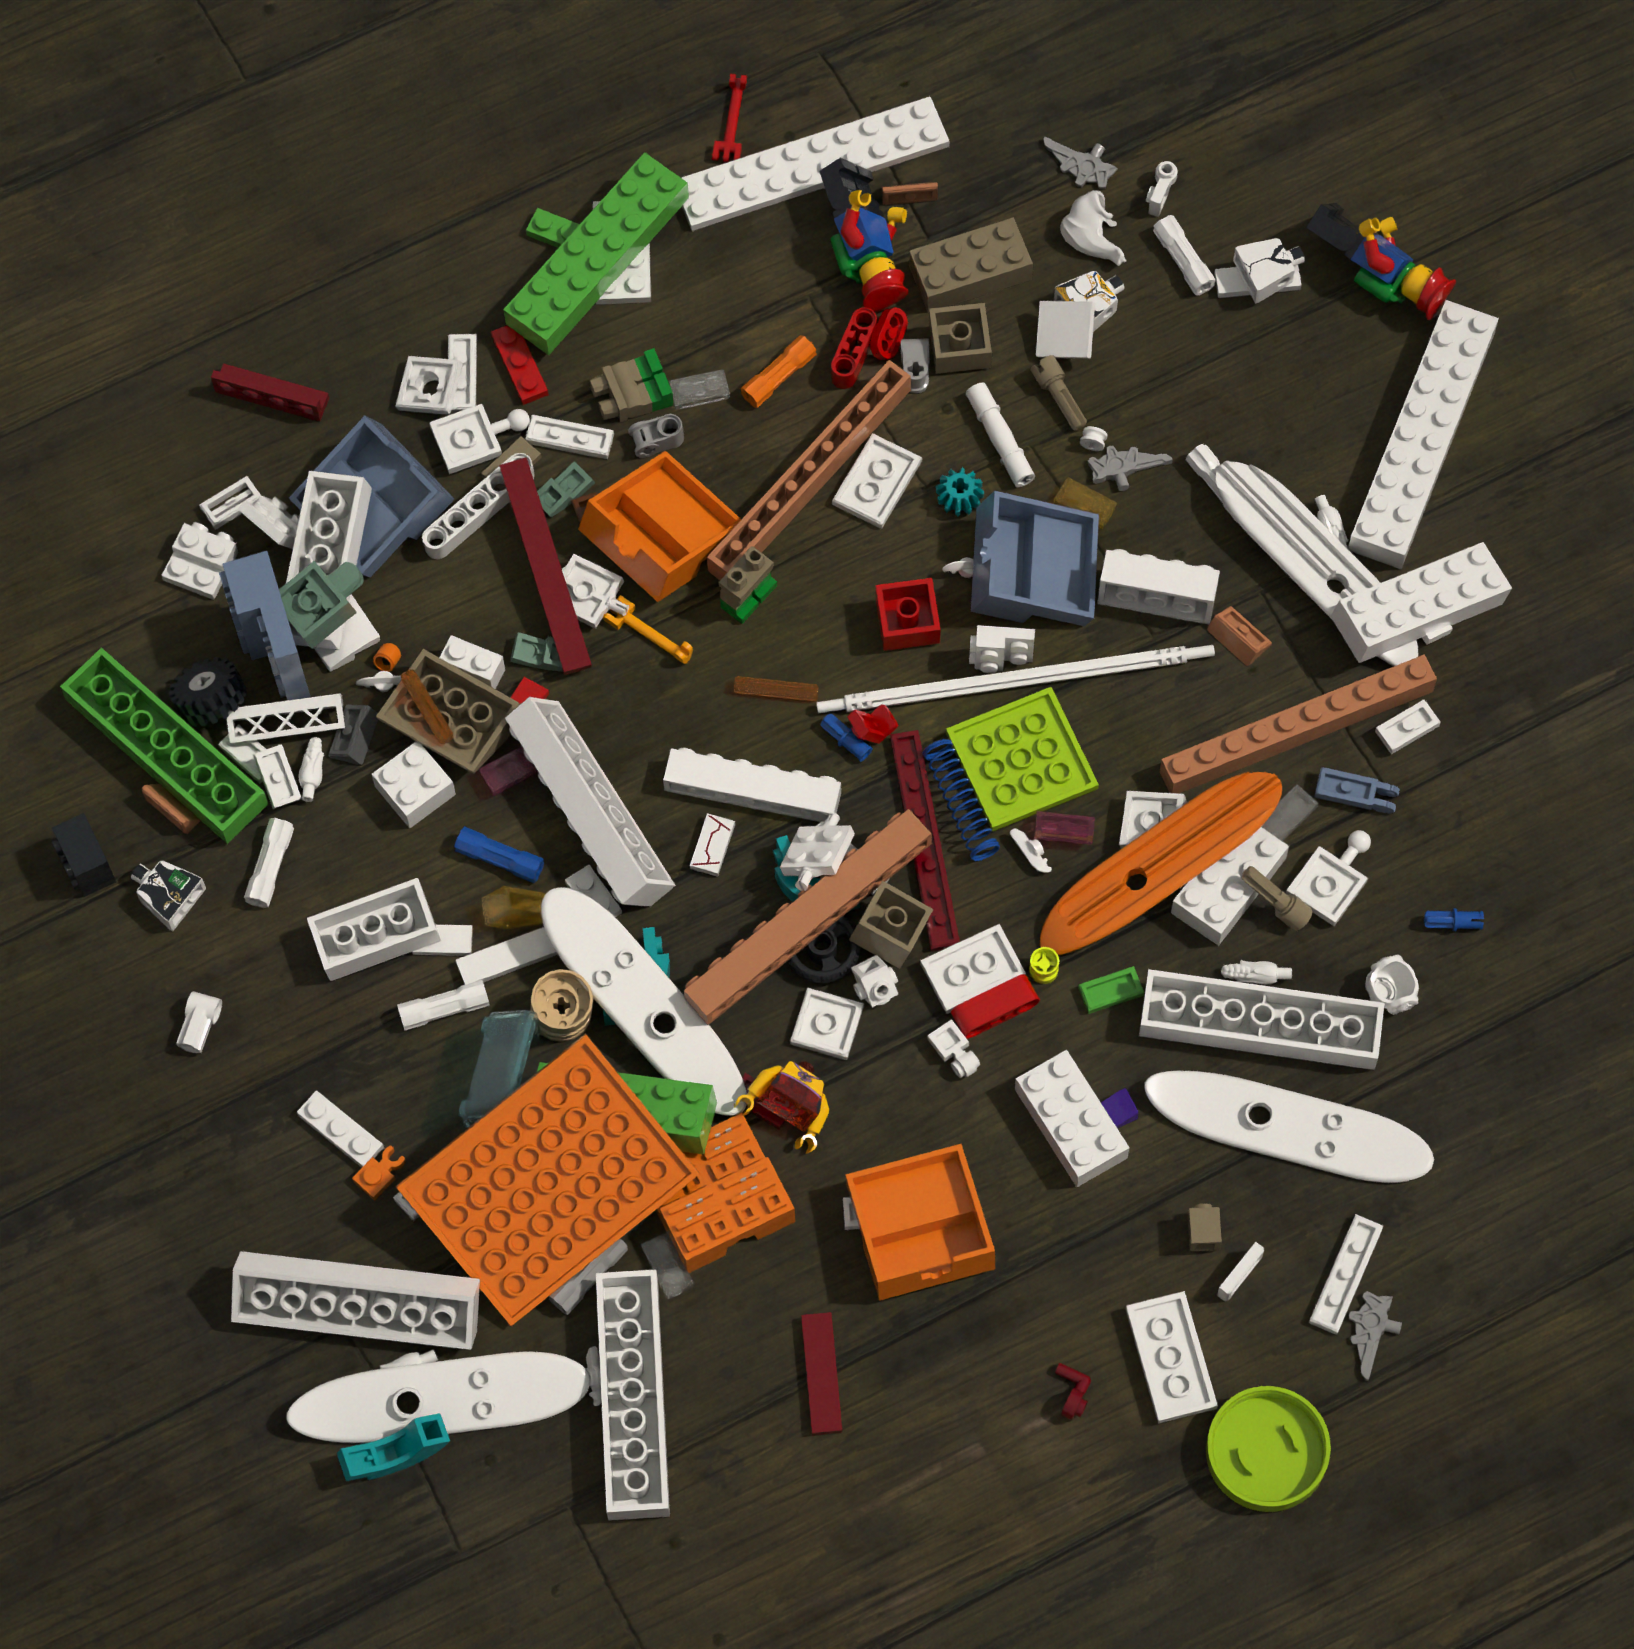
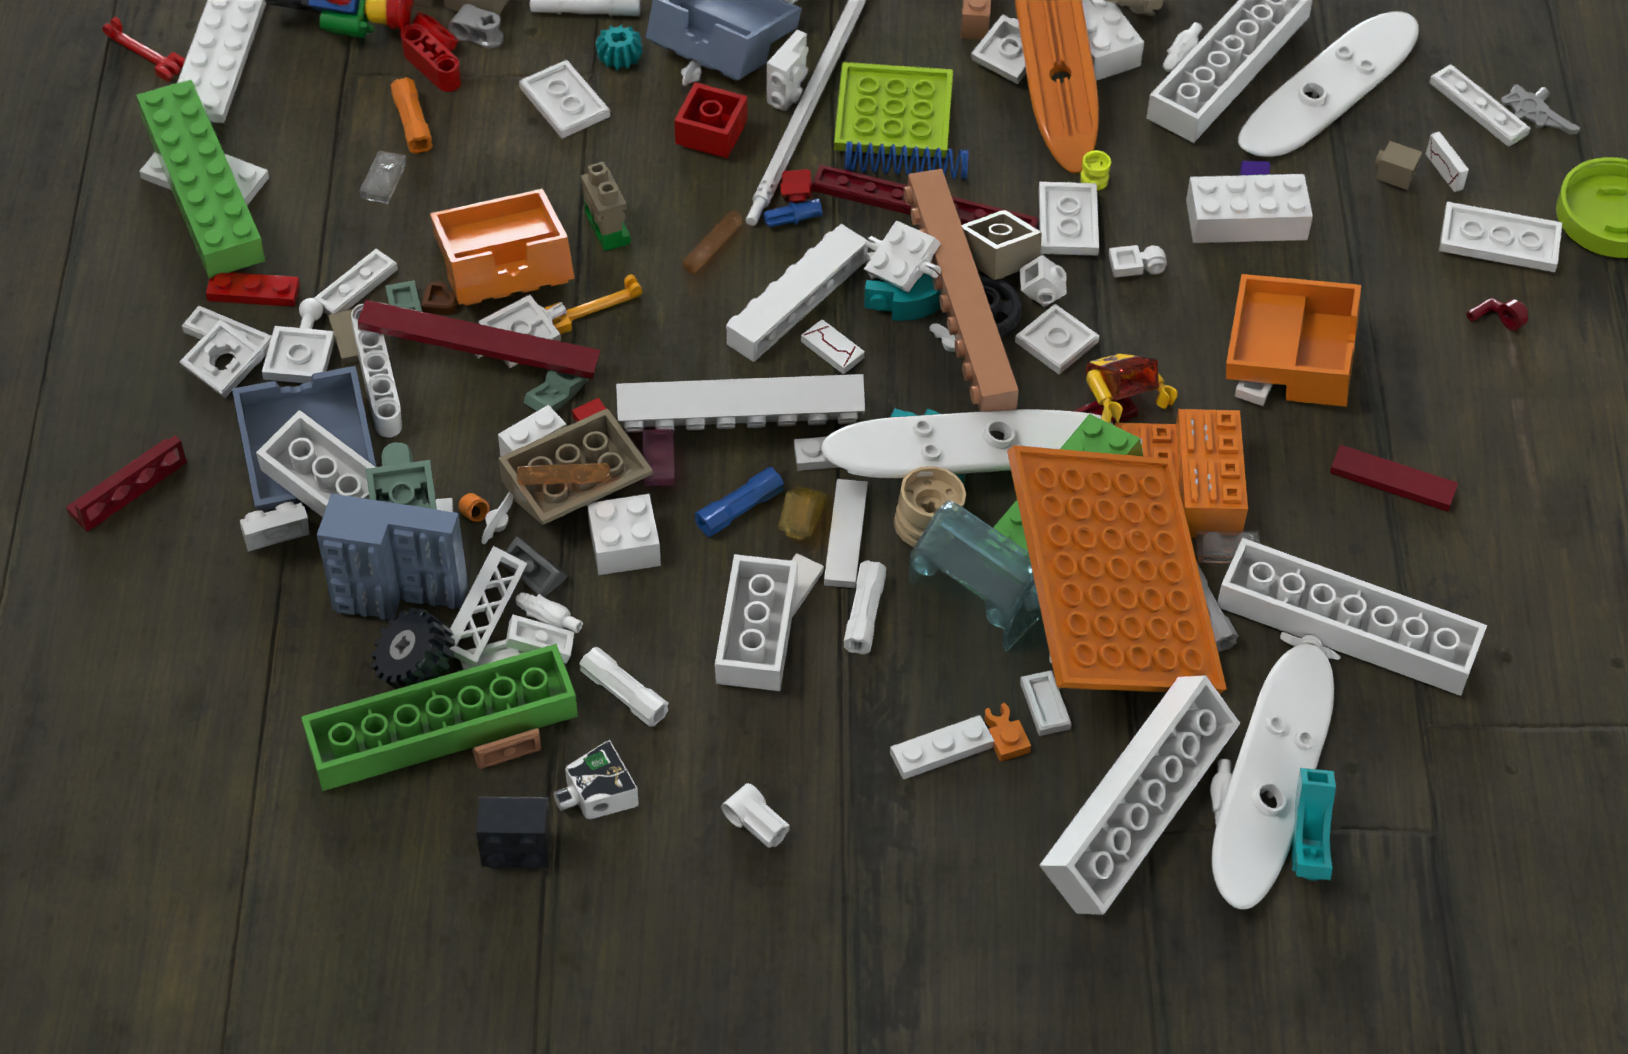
camera: 65 degrees left, 15 degrees down
white plate [161,522,238,600] -> none
white tile [199,476,262,530] -> none
bright green plate [526,208,580,248] -> none
dark tan hips [590,348,673,422] -> none
light grey piece [628,414,684,458] -> none
nougat brick [707,360,911,580] -> none
red beam [951,974,1040,1039] -> none
white piece [1010,828,1052,873] -> none
clear pink plate [1034,811,1095,845] -> none
bright green tile [1078,966,1144,1014] -> none

